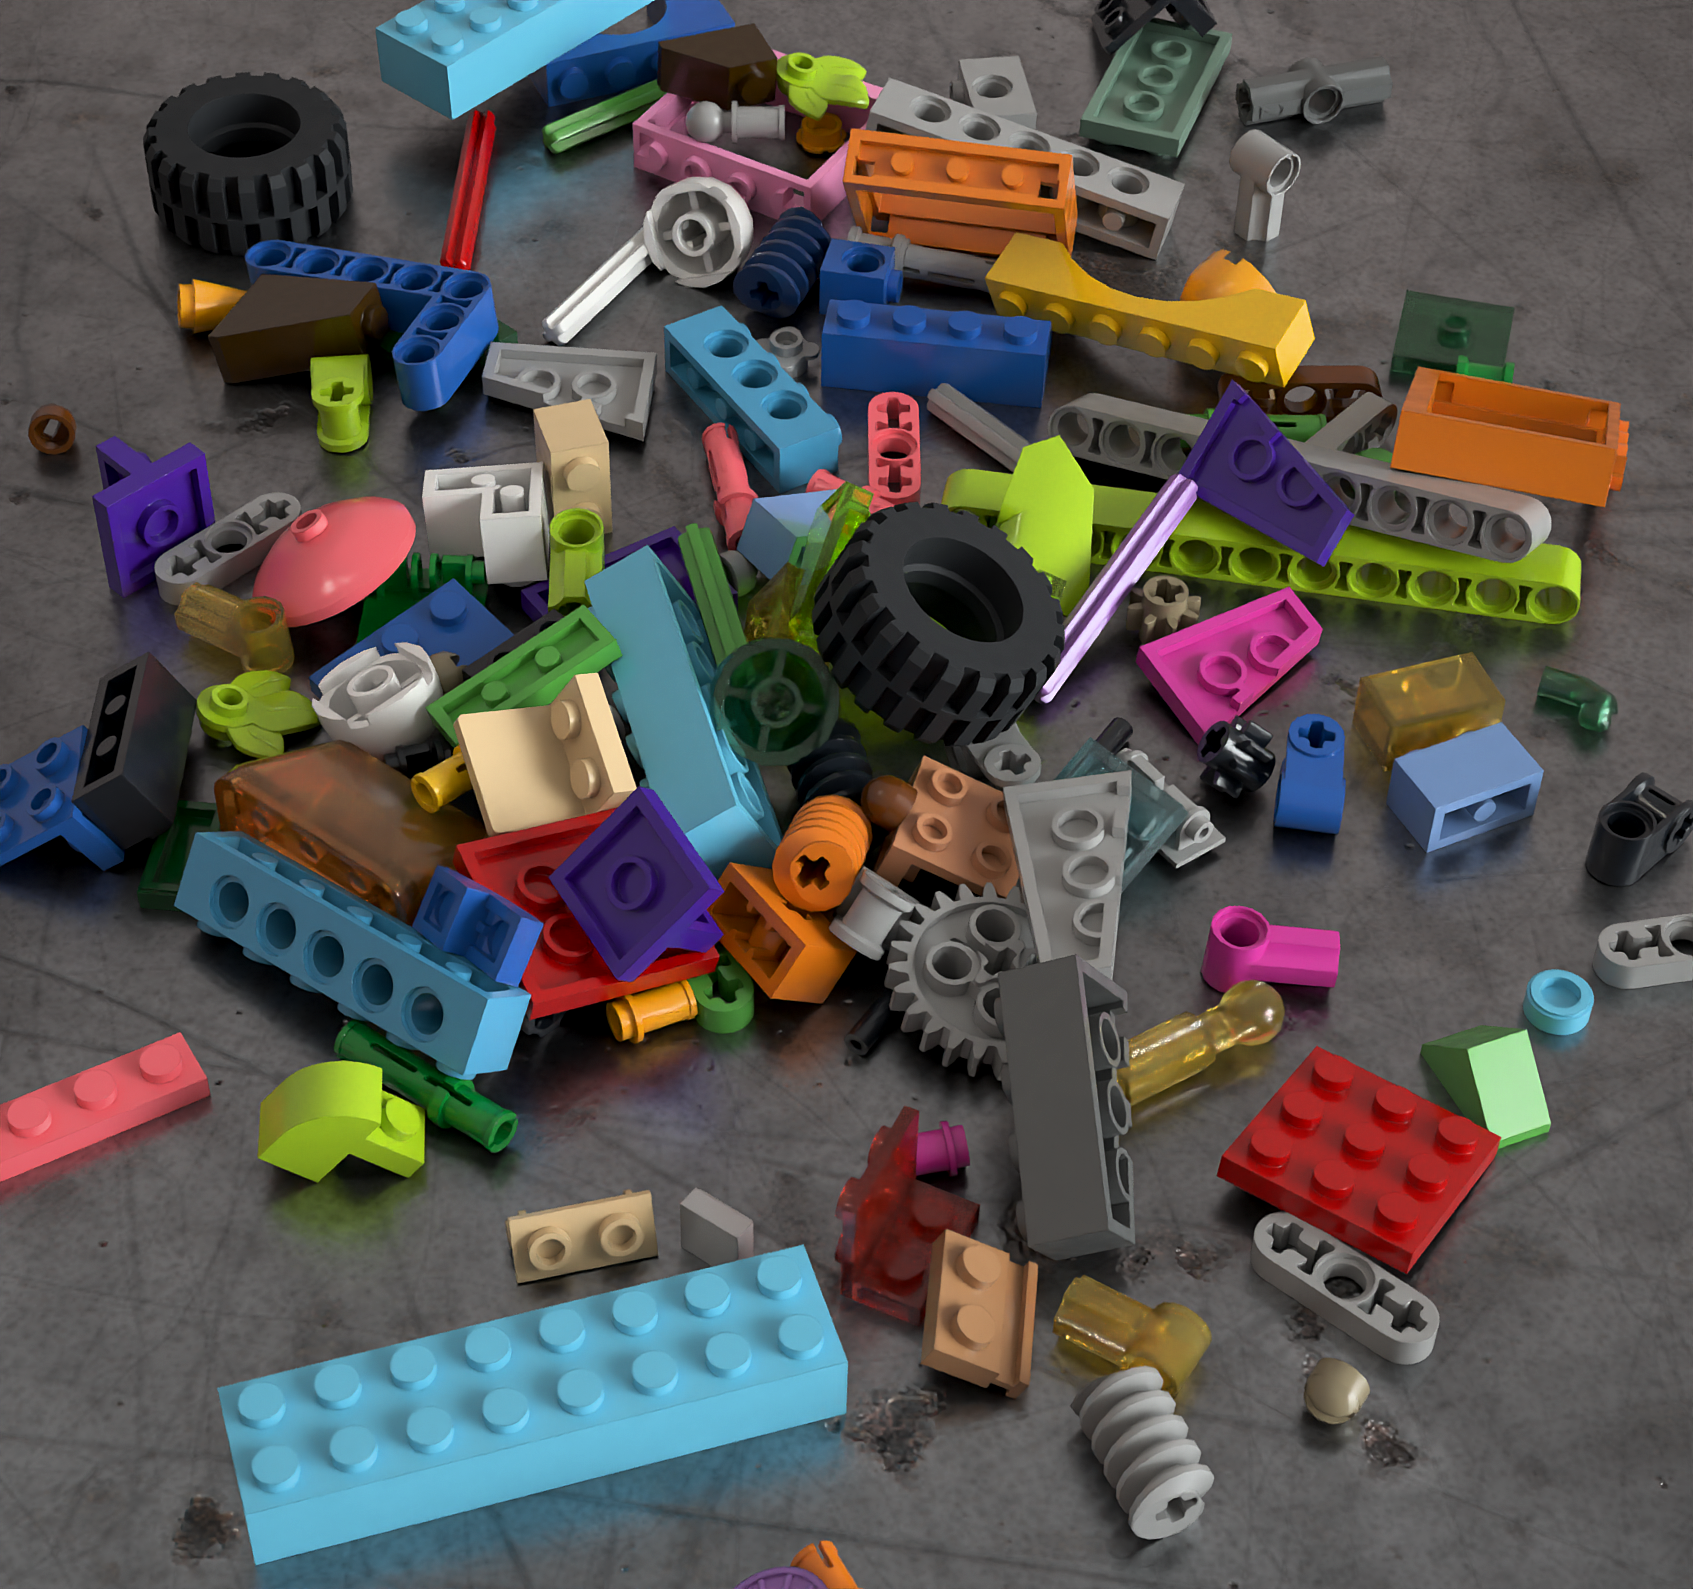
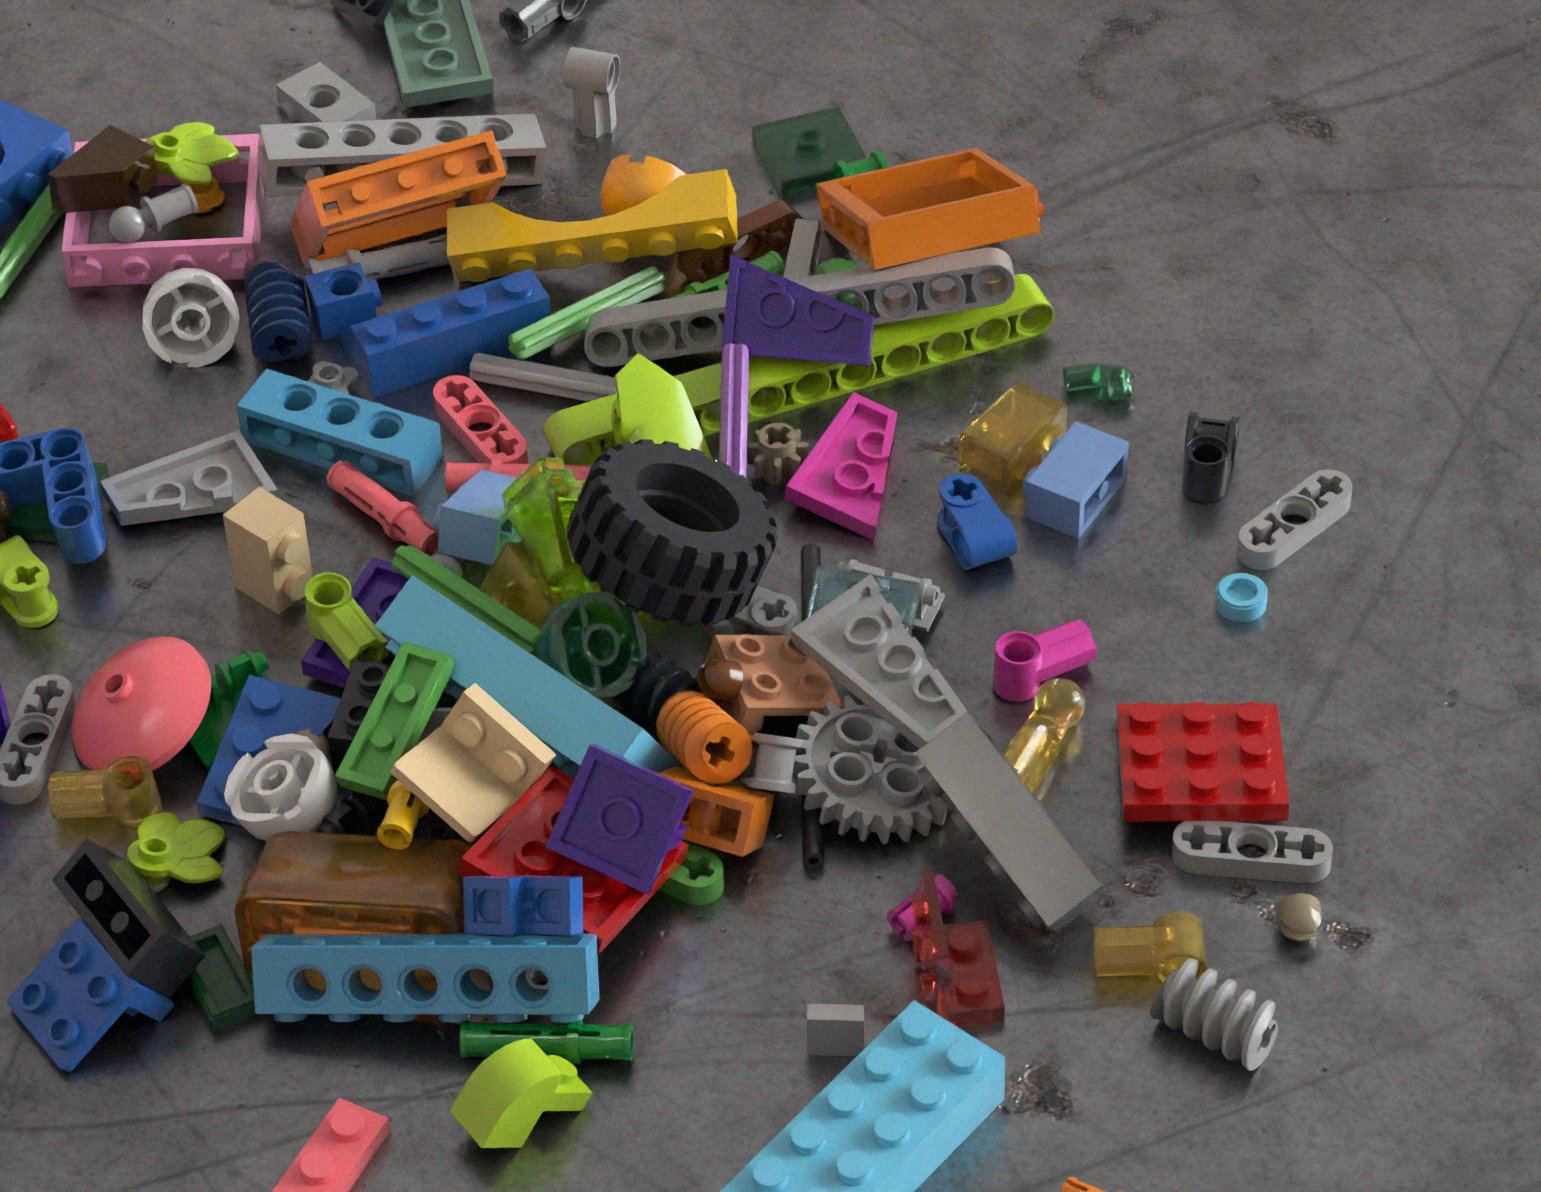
camera: 30 degrees left, 0 degrees up
white brick [422,462,550,587] -> none
tan hinge [505,1189,658,1284] -> none
white axle [542,227,652,346] -> none
light orange pin [606,980,698,1044] -> none
medium nougat plate [920,1229,1038,1399] -> none
black gear [1197,715,1276,798] -> none
slope [1420,1025,1551,1149] -> none
none -> bright green axle [508,266,665,360]

